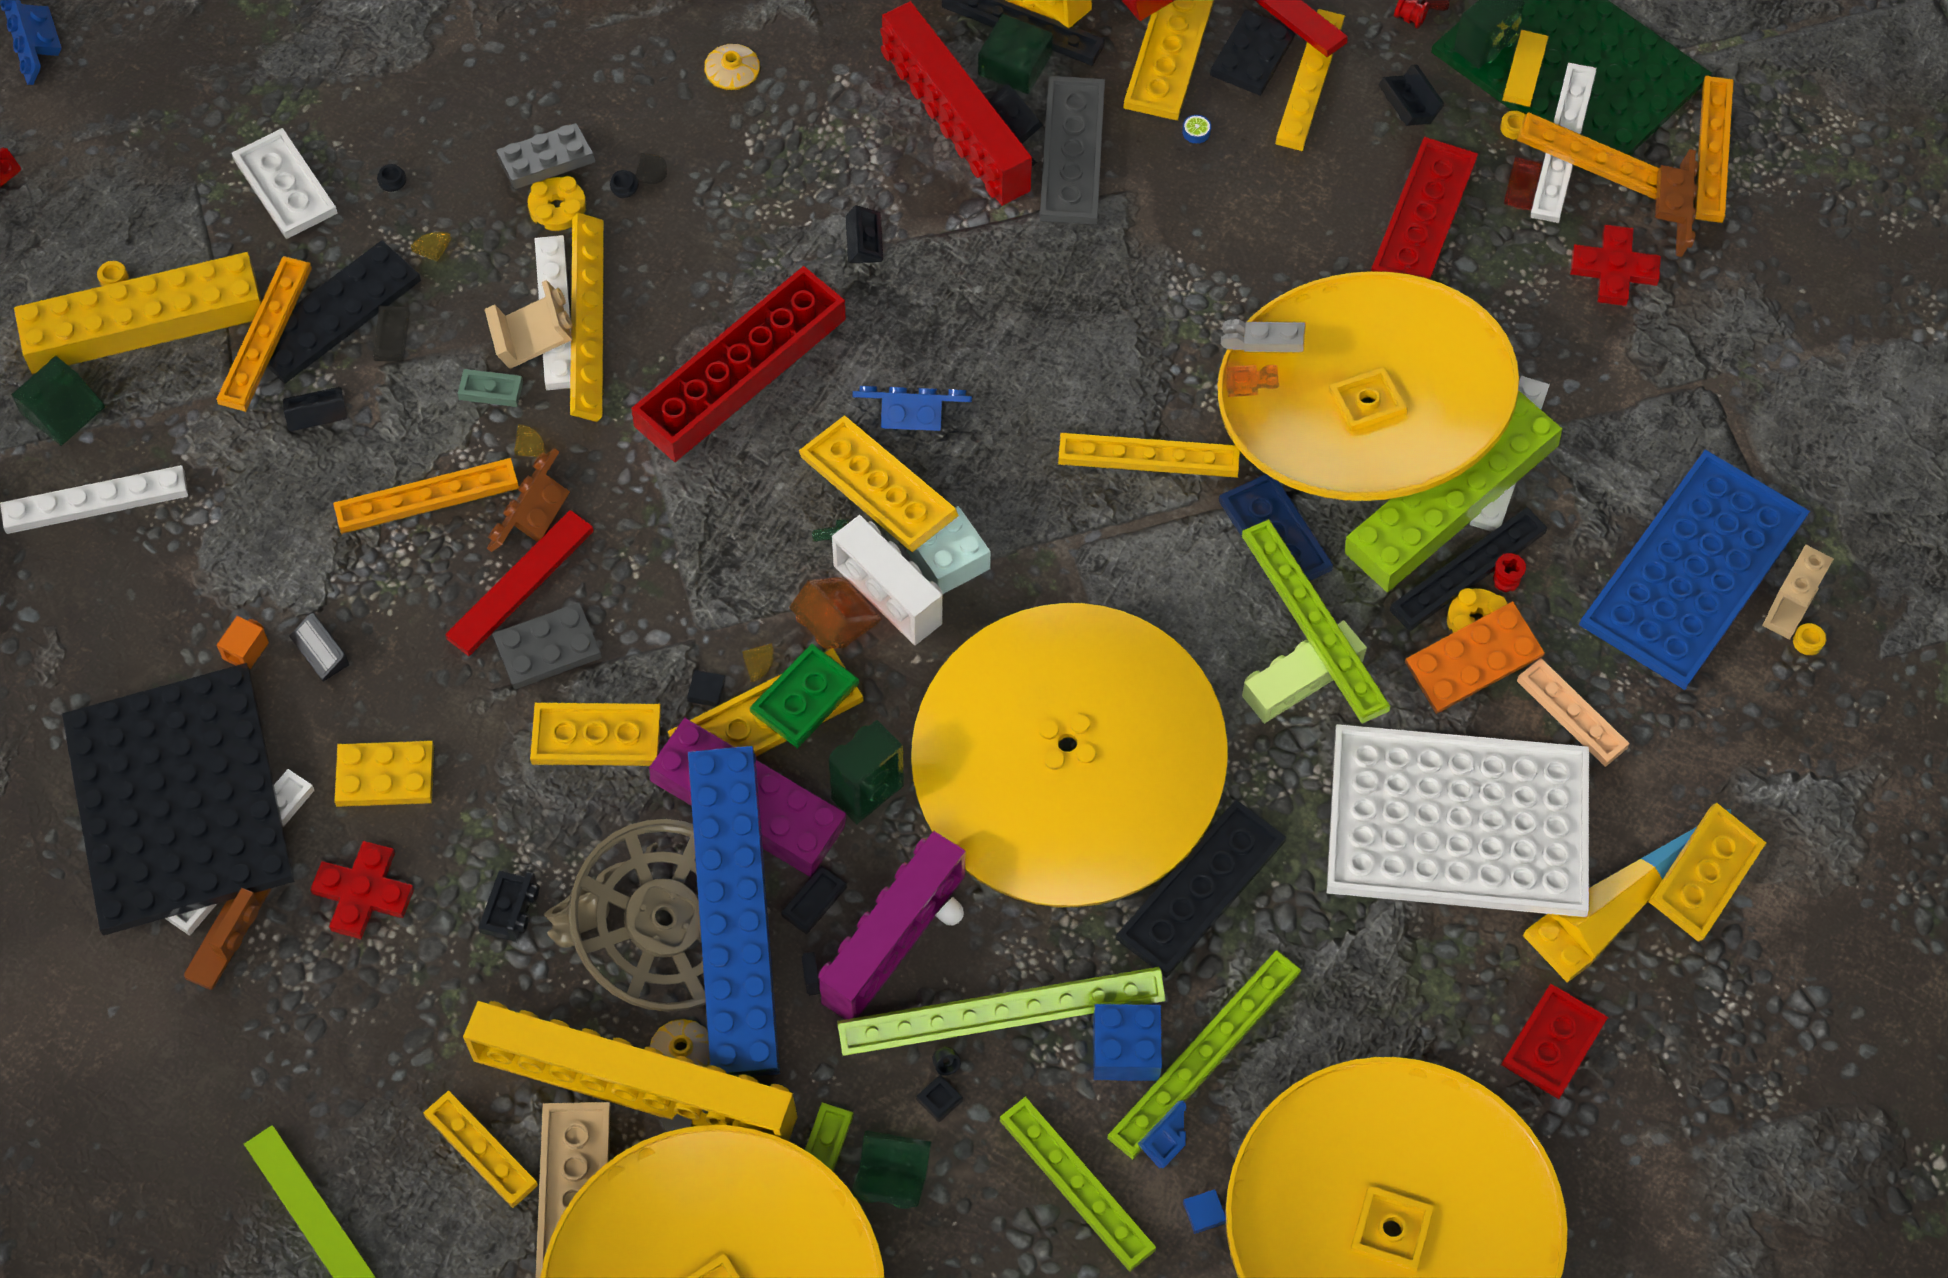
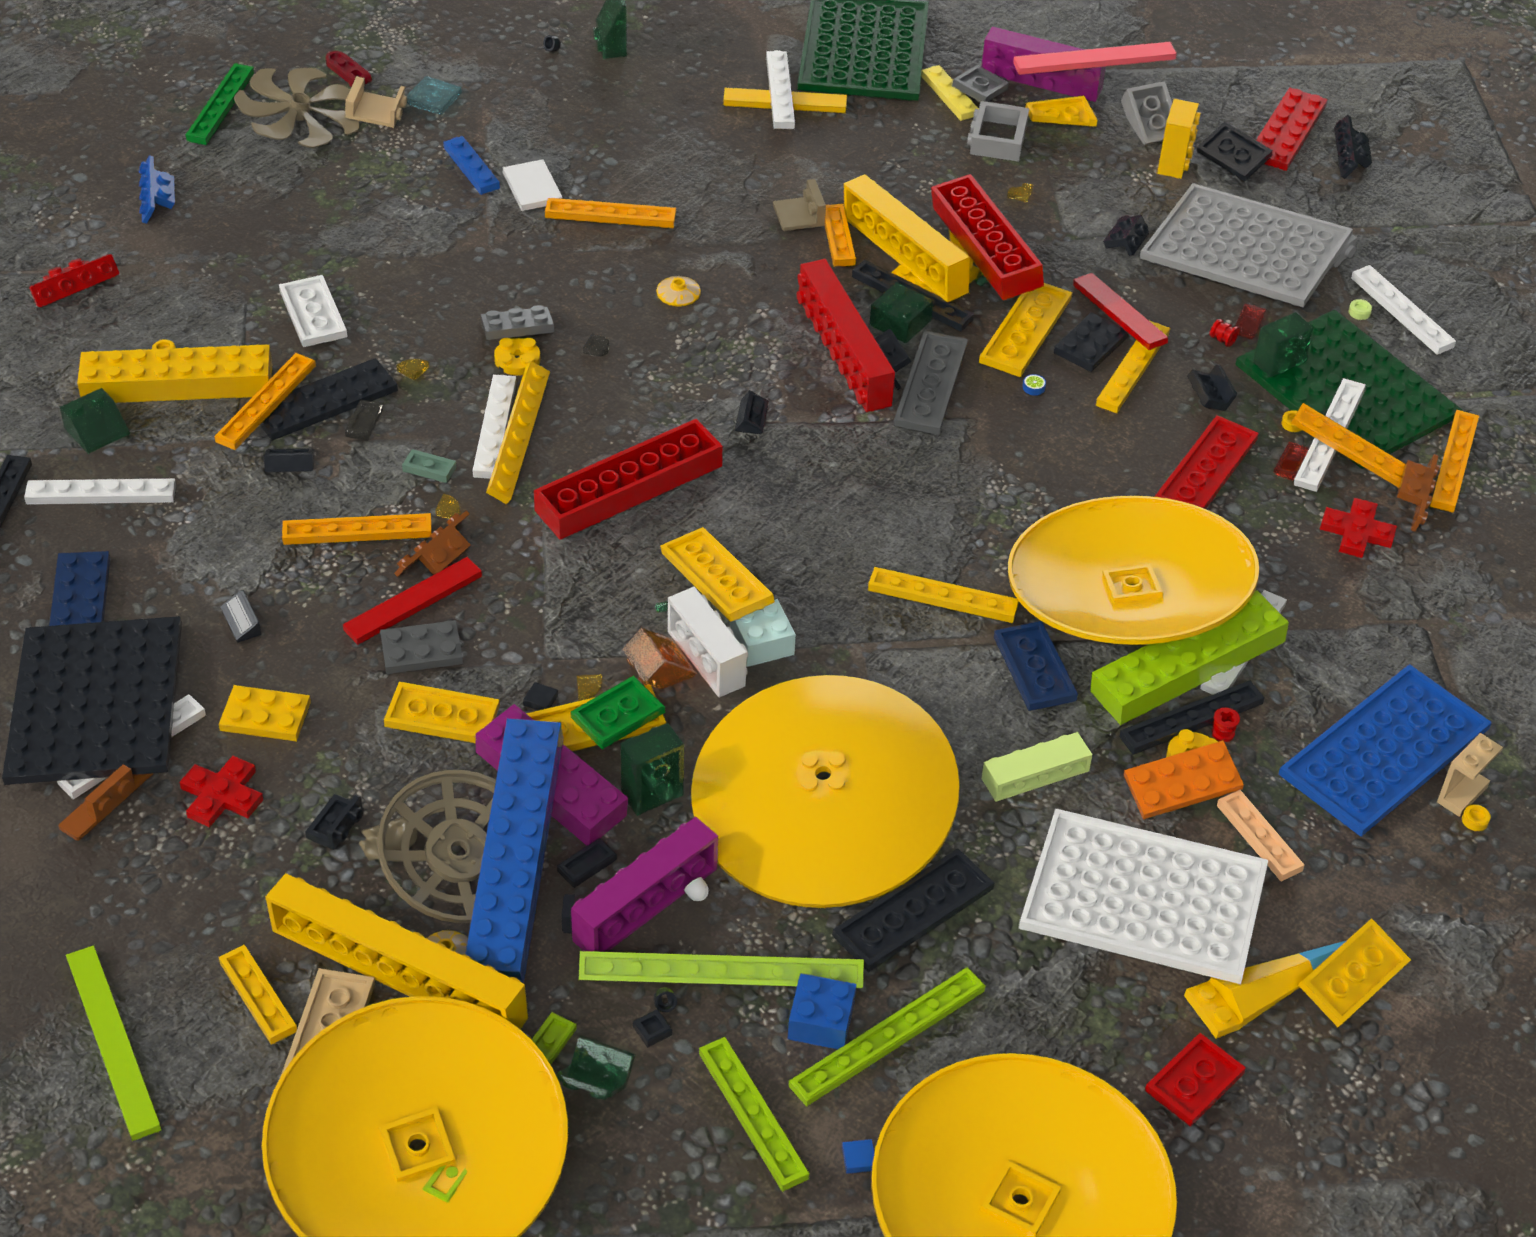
camera: 10 degrees right, 15 degrees down
orange brick [217,616,269,669] -> none
black plate [377,164,406,192] -> none
tan panel [485,280,572,369] -> none
black plate [610,170,639,198] -> none
blue bracket [852,386,972,431] -> none
blue tile [1138,1101,1186,1168] -> none
light grey hinge [1220,319,1306,352] -> none
clear orange plate [1227,365,1279,397] -> none
lime tile [1242,519,1390,724] -> none
yellow tile [1502,30,1549,107] -> none
none -> dark blue plate [49,551,110,626]

